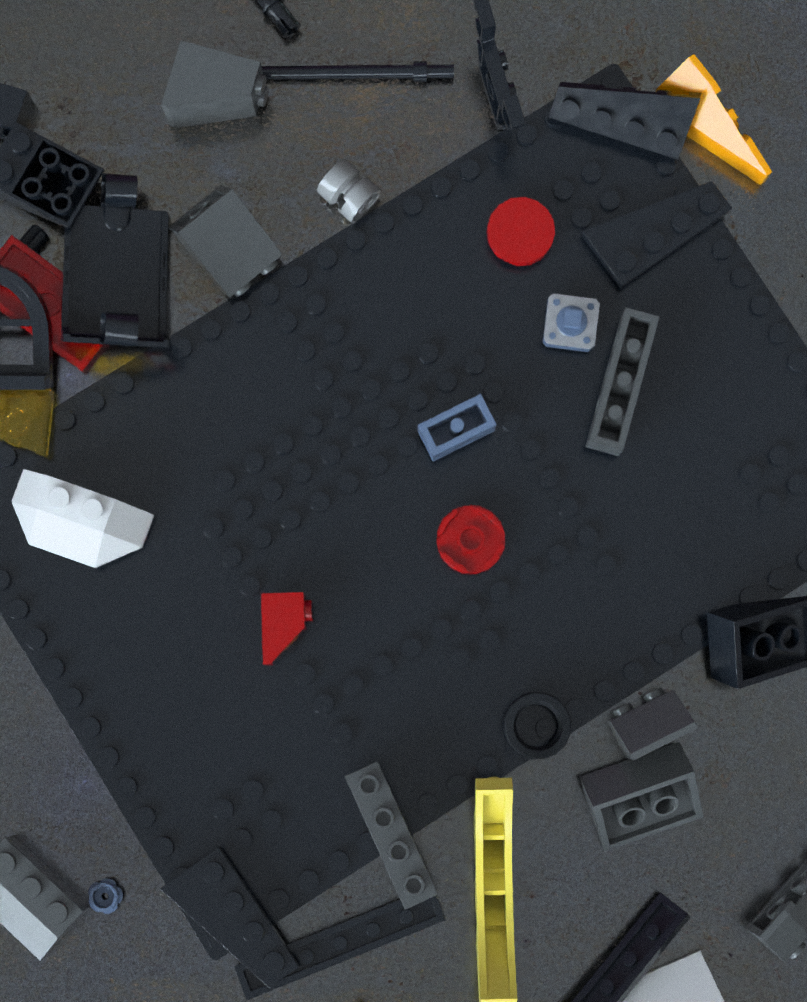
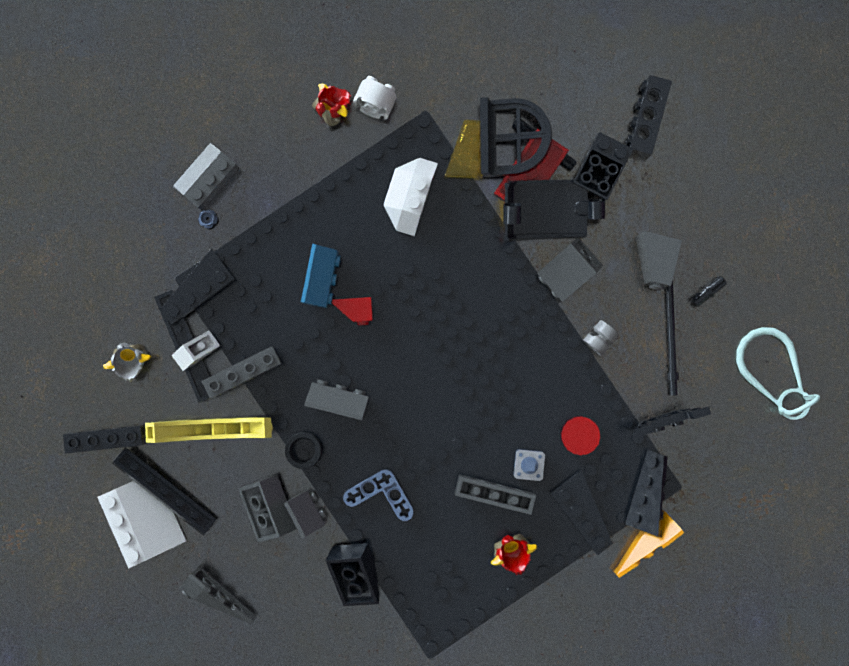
camera: 90 degrees right, 5 degrees up
sand blue brick [417,394,497,462] -> none
red tile [437,505,505,574] -> none
none -> white slope [172,331,220,371]
none -> dark azure slope [301,244,341,308]
none -> dark grey slope [304,379,370,420]
none -> sand blue beam [343,469,413,521]
none -> red hair [491,534,537,575]

